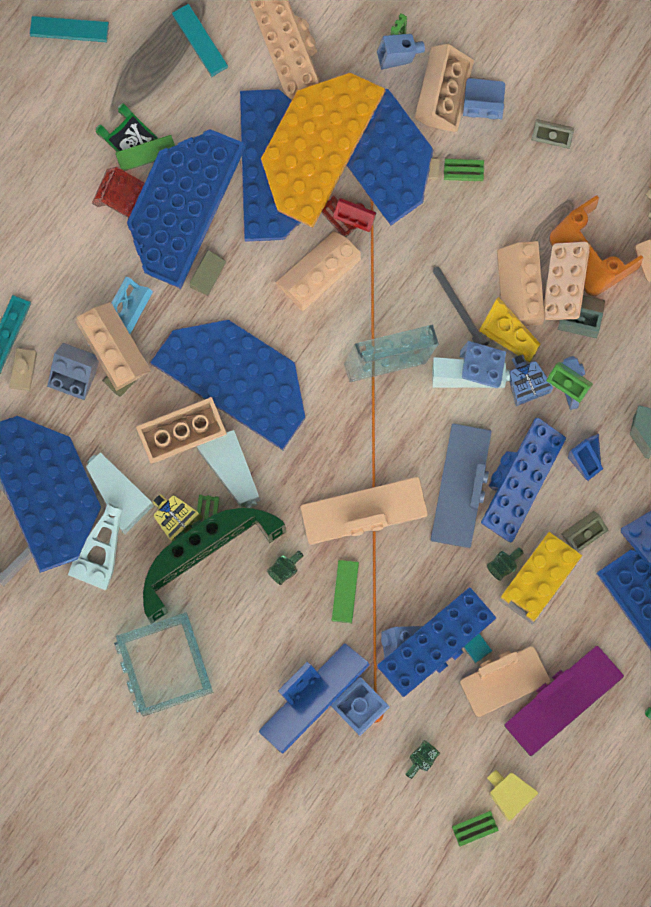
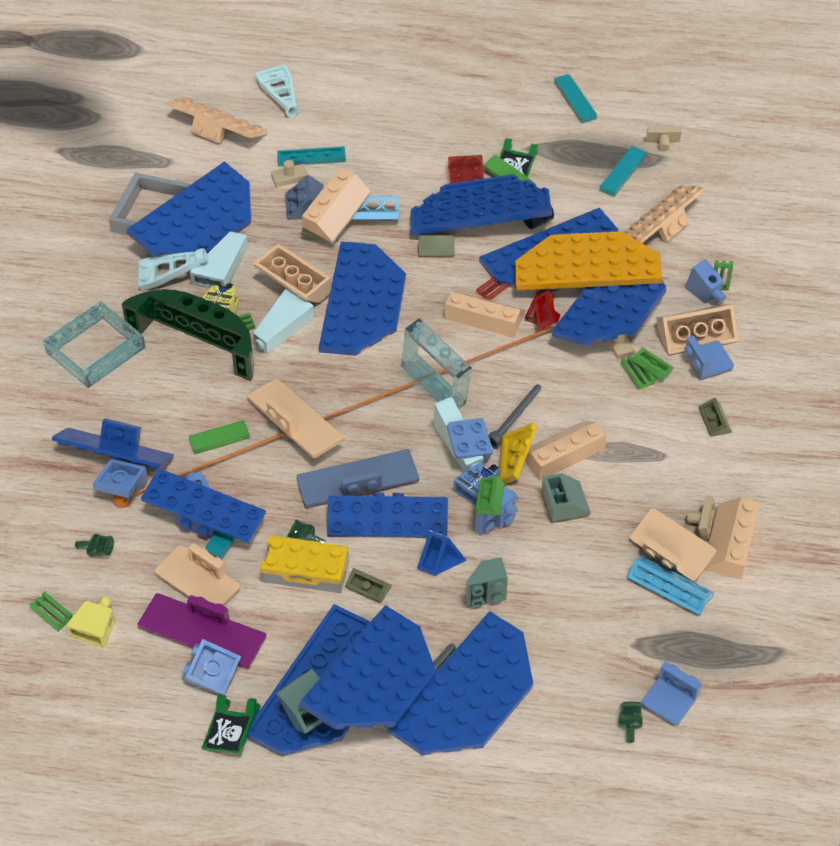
camera: 60 degrees right, 25 degrees down
clear green piece [267,551,304,585] -> none
light nougat bracket [544,242,590,320] -> none
orange windscreen [549,195,644,296] -> none
none -> medium blue plate [182,639,241,695]
none -> clear red tile [476,277,511,300]
none -> bright green tile [632,347,673,381]

